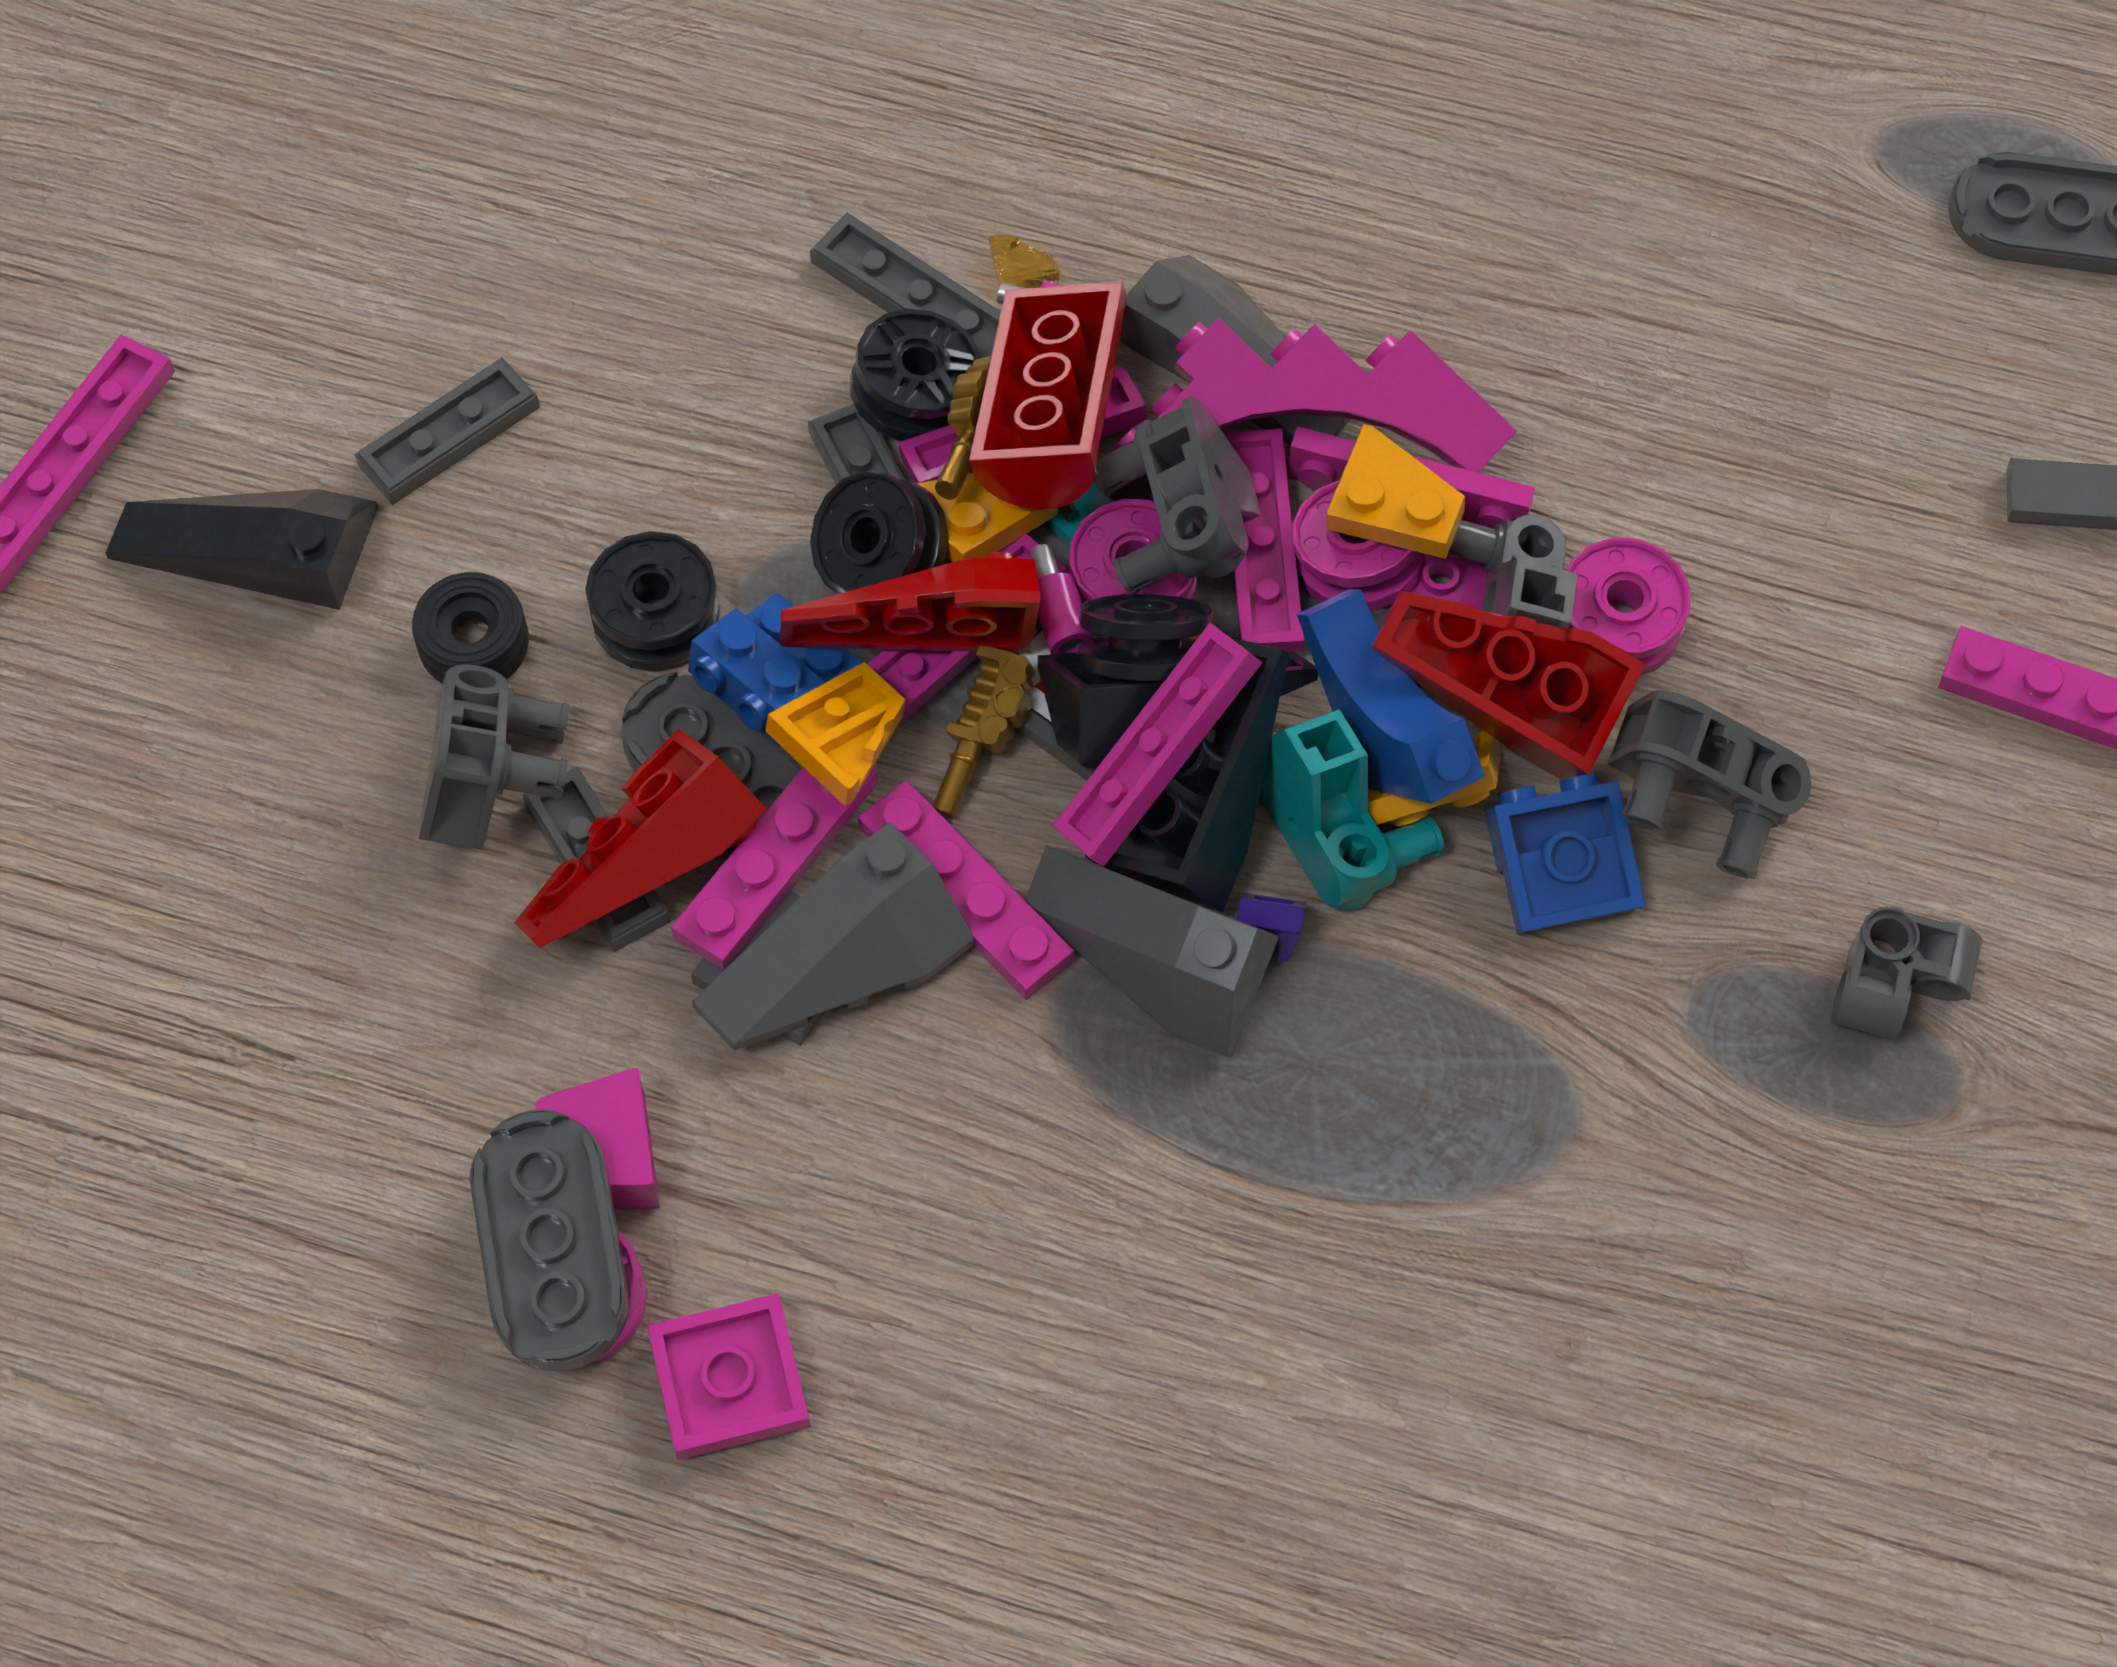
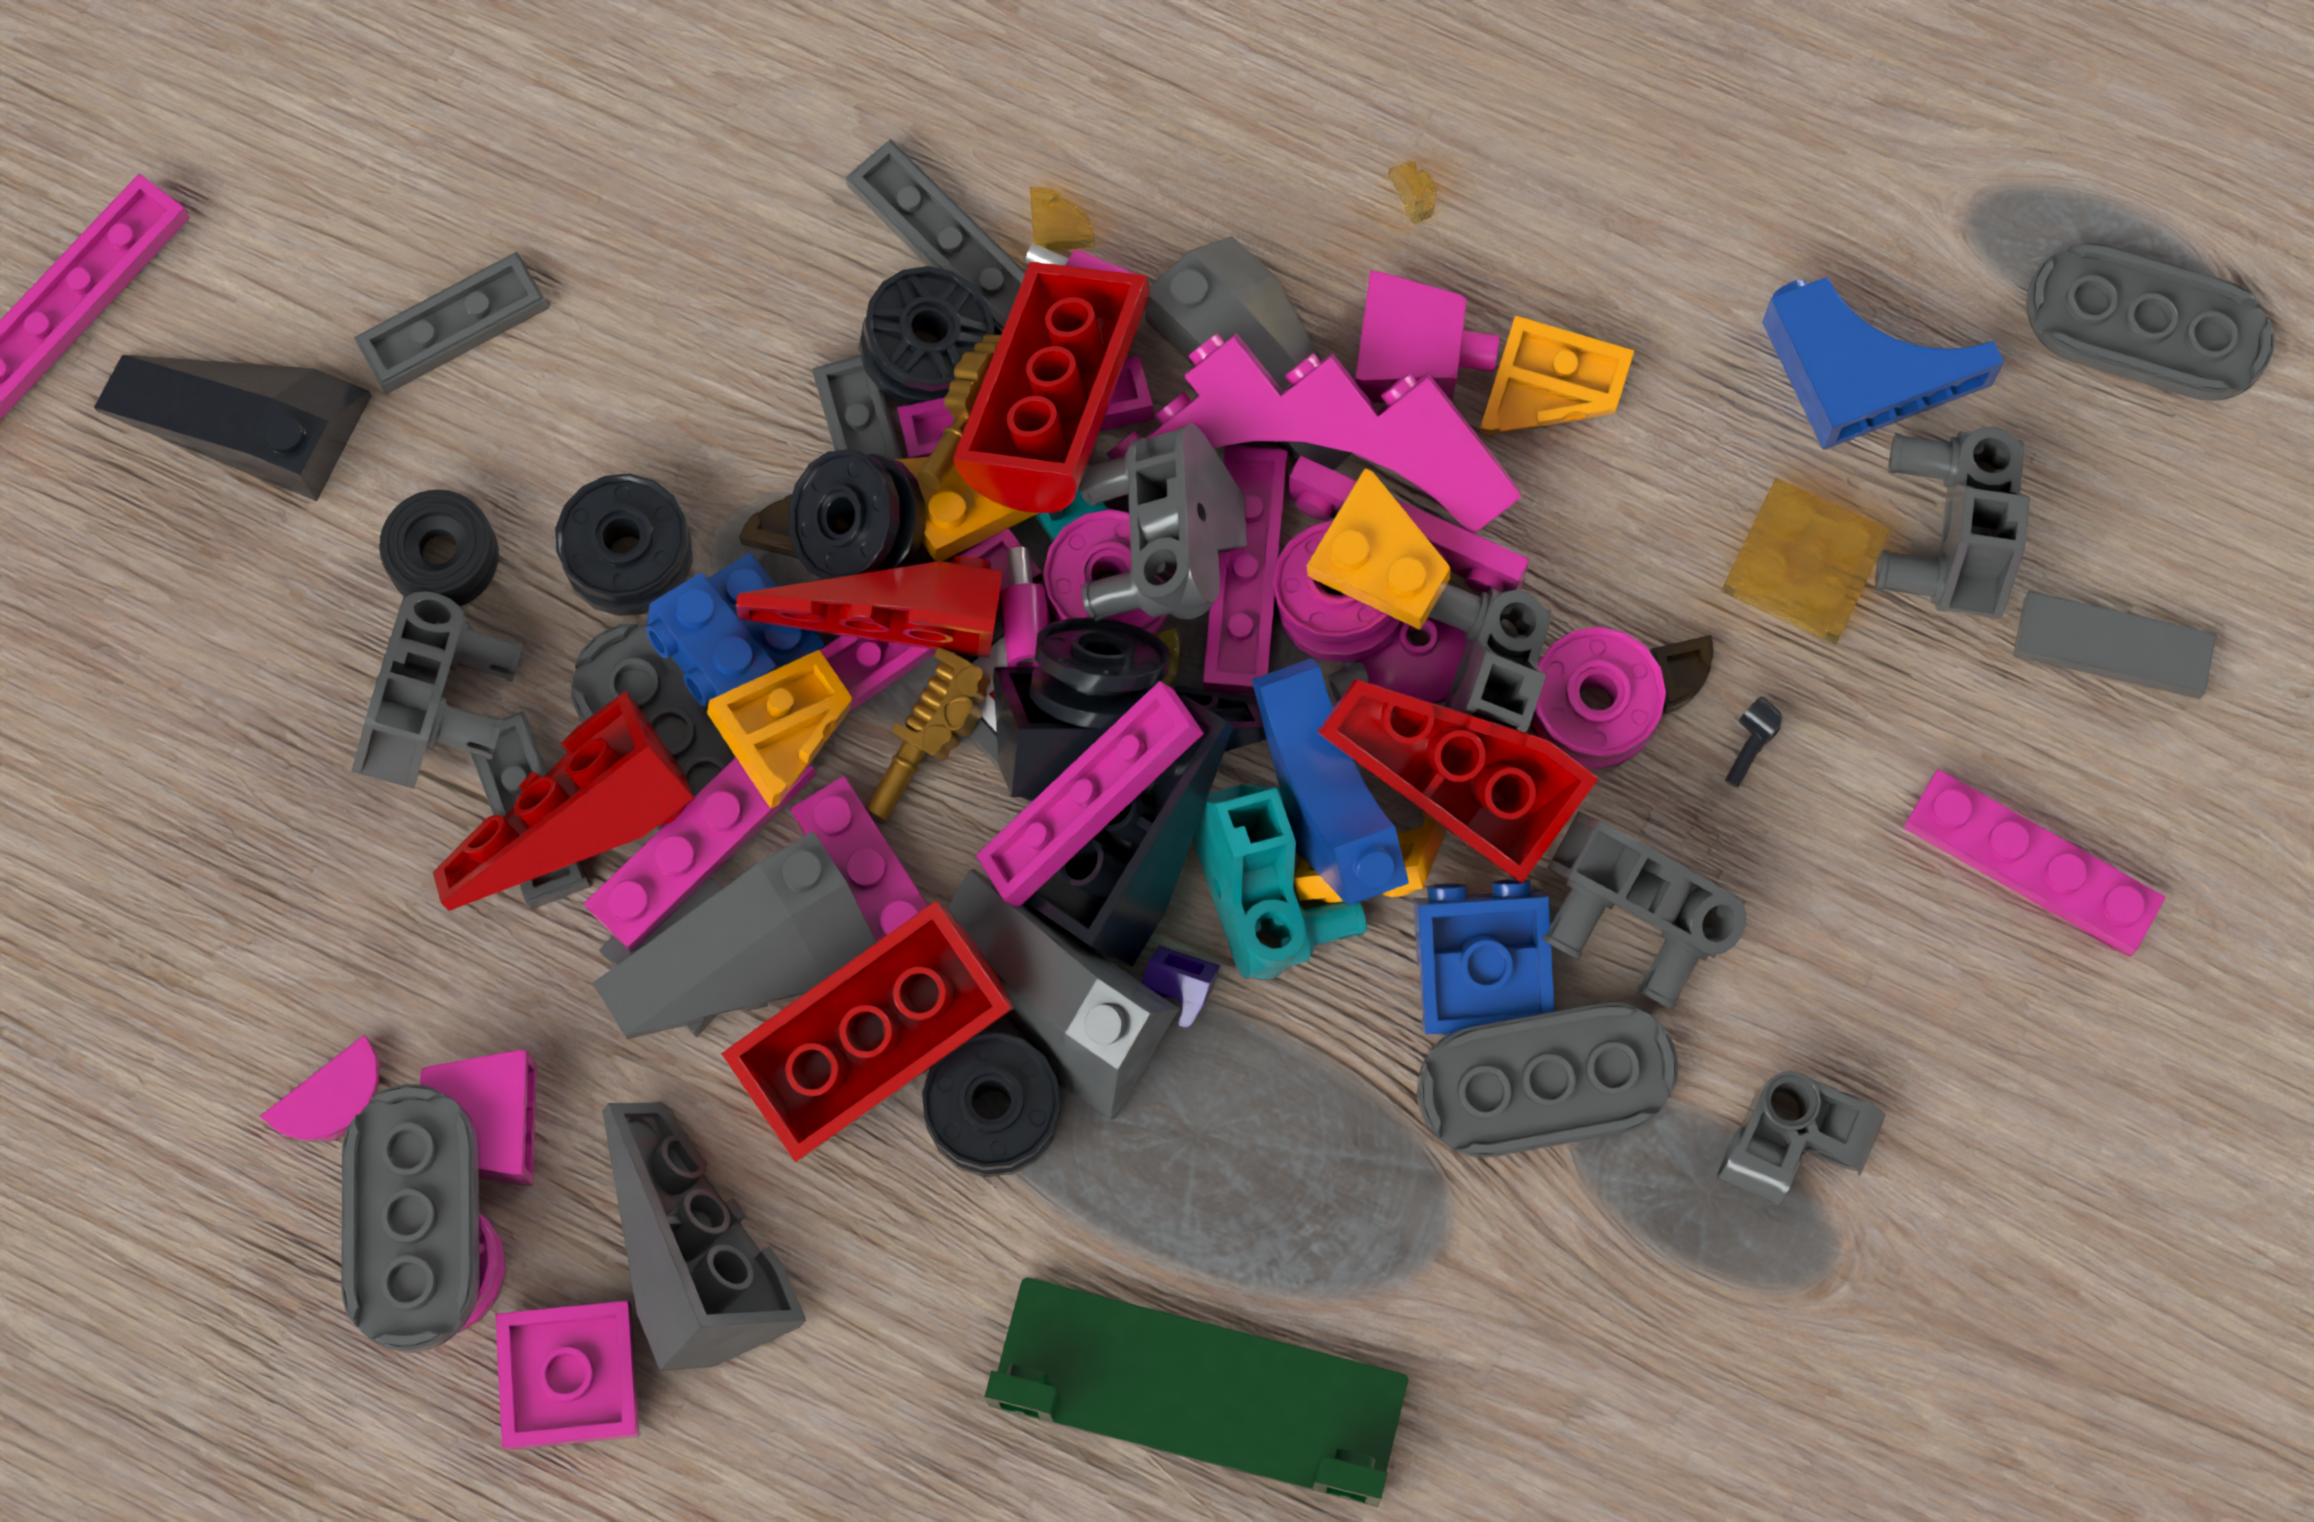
camera: 10 degrees right, 10 degrees up
none -> dark pink tile [260,1034,380,1142]
none -> dark grey wedge [602,1102,806,1371]
none -> red brick [721,901,1014,1162]
none -> dark brown tile [739,494,798,559]
none -> black wheel [922,1032,1060,1177]
none -> dark green bracket [984,1277,1408,1507]
none -> dark pink torso [1355,270,1499,403]
none -> clear yellow tile [1388,160,1437,224]
none -> dark grey tile [1417,1001,1678,1157]
none -> light orange wing [1480,315,1634,435]
none -> dark brown tile [1650,635,1714,714]
none -> clear yellow plate [1721,478,1890,645]
none -> black hand [1725,697,1782,788]
none -> blue arch [1762,277,2004,450]
none -> dark grey piece [1875,427,2030,620]

